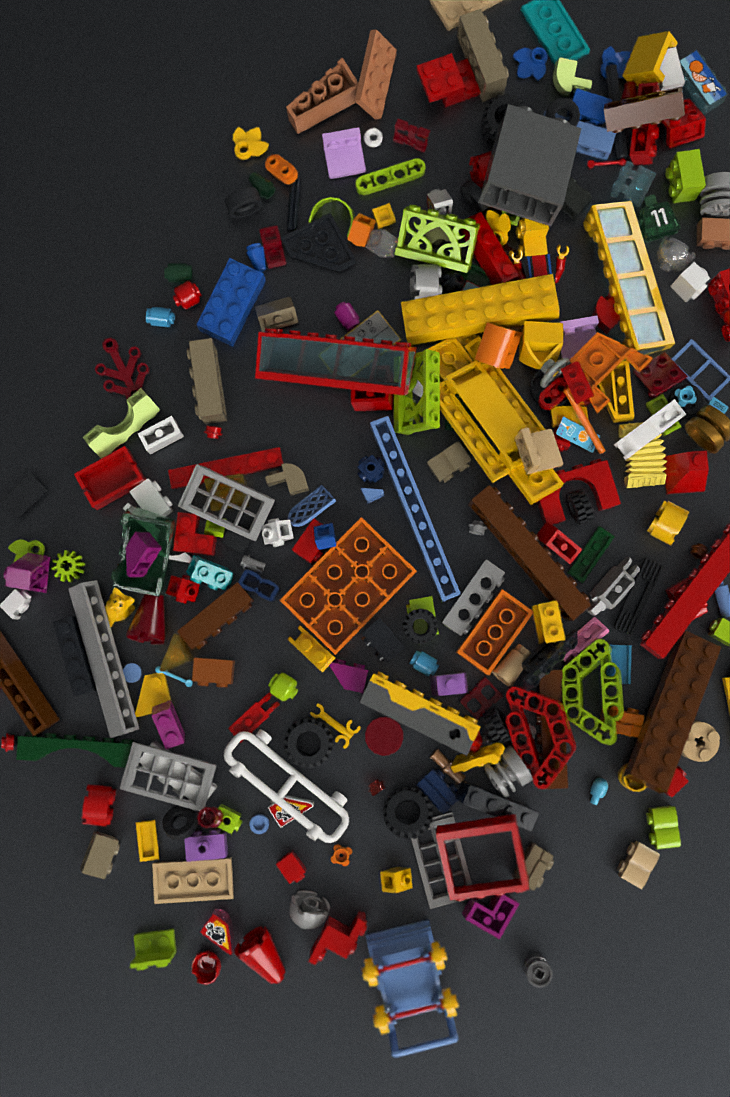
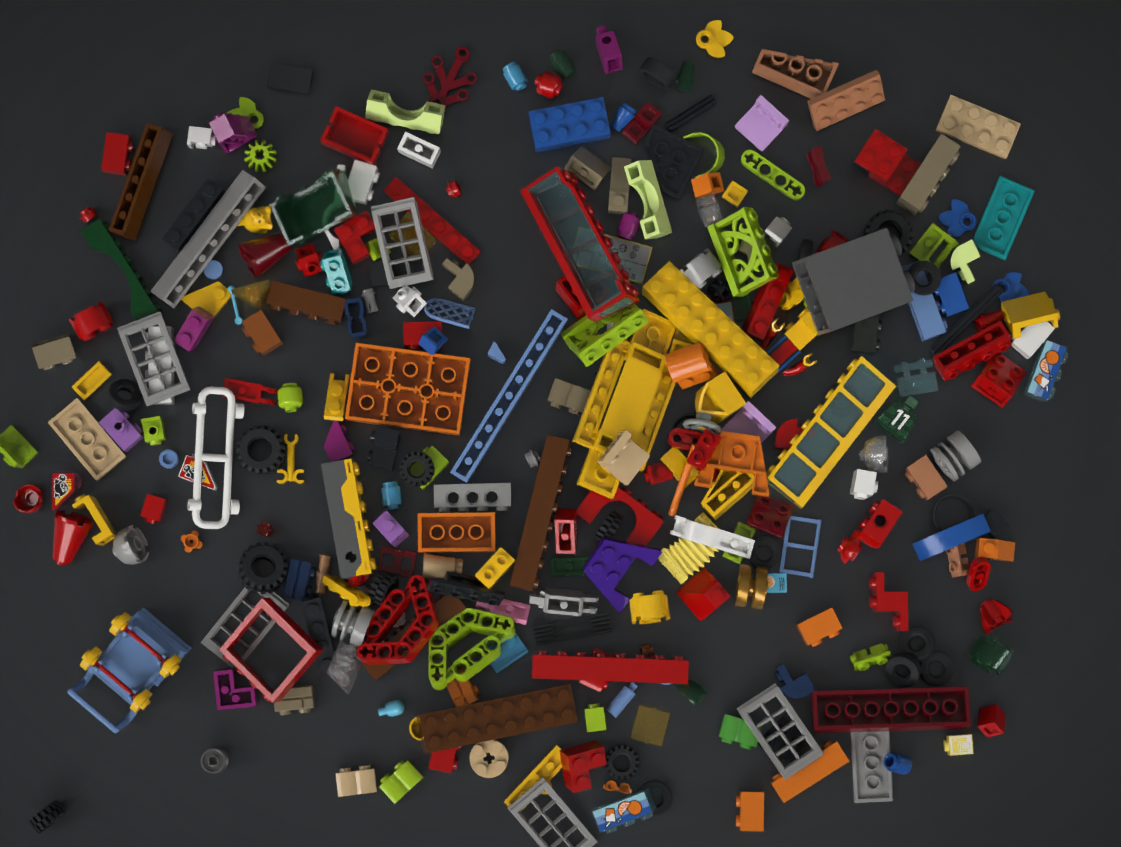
camera: 55 degrees right, 0 degrees up
magenta slope [126,532,162,577] -> none
dark tan brick [187,338,227,424] -> none
dark red wheel [197,807,224,828] -> none
orange plate [265,154,298,184] -> none
red bracket [308,910,367,965] -> none
dark blue brick [357,455,385,484] -> none
white plate [364,128,383,147] -> none
dark red tile [365,717,403,756] -> none
yellow brick [380,867,413,893] -> none
medium azure sticker [556,416,600,453] -> none
red hinge [587,158,626,169] -> none
brick [604,86,685,133] -> none
lime brick [666,149,706,203] -> none
medium azure plate [674,386,697,407] -> none
none -> yellow panel [72,494,117,546]
none -> clear hinge [326,640,362,694]
none -> dark purple wing [582,537,662,613]
none -> magenta torso [595,25,623,74]
none -> dark tan slope [608,157,631,215]
none -> yellowish green arch [624,160,673,239]
none -> lime plate [909,223,959,270]

